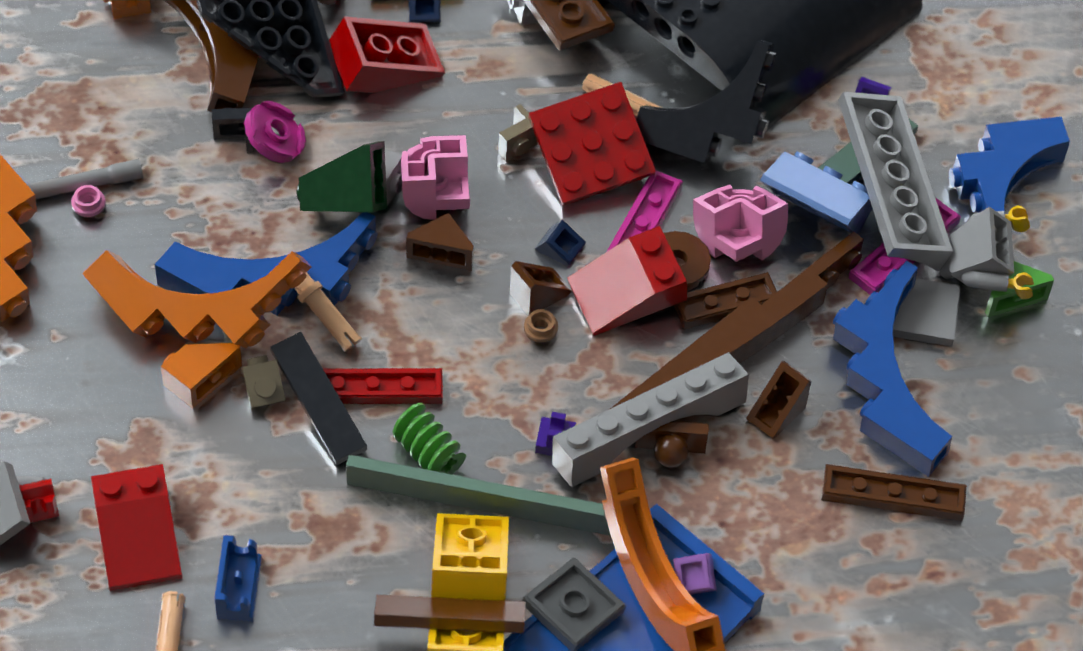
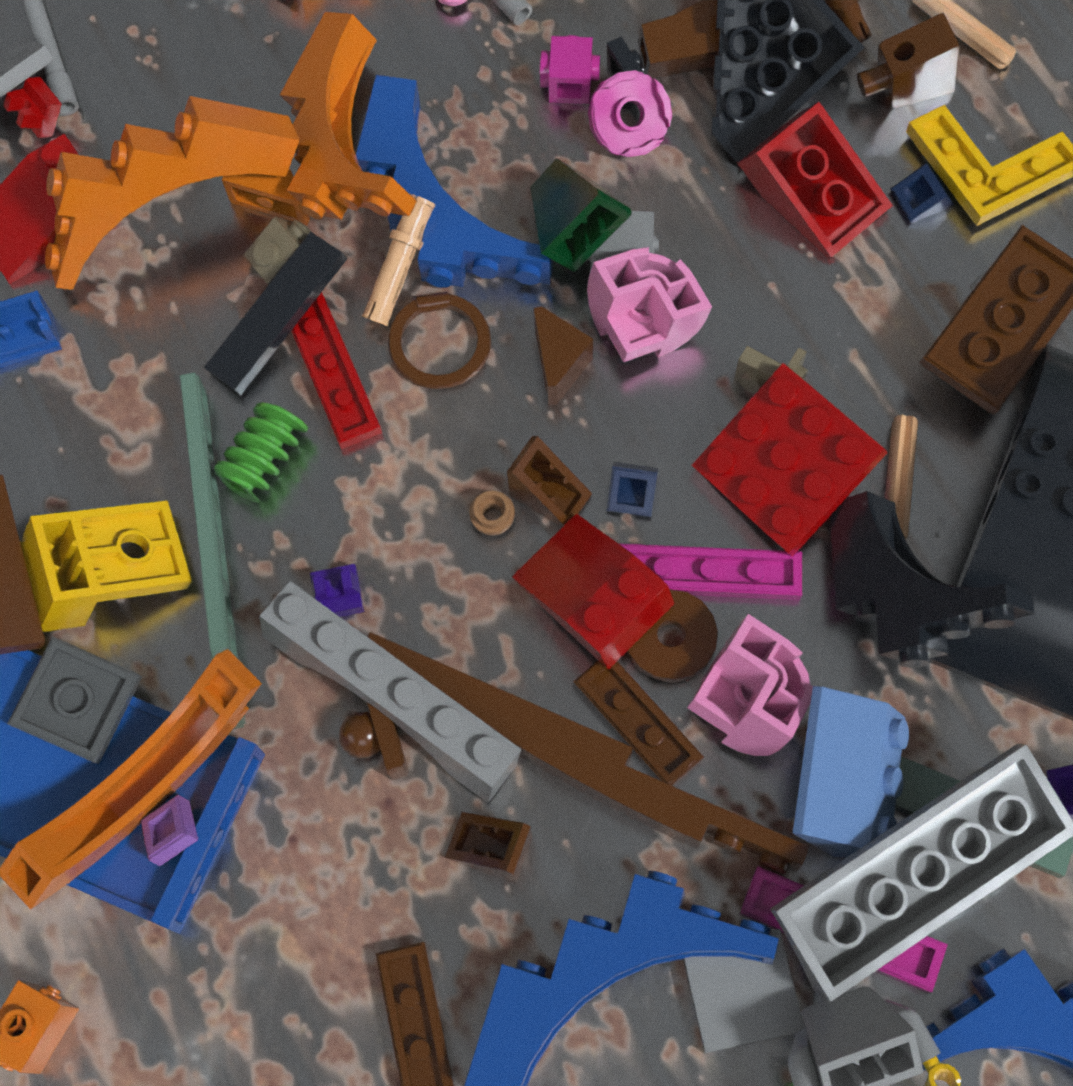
camera: 75 degrees right, 15 degrees up
none -> orange arch [45,96,300,290]
none -> reddish brown piece [388,292,491,389]
none -> dark pink brick [540,35,600,104]

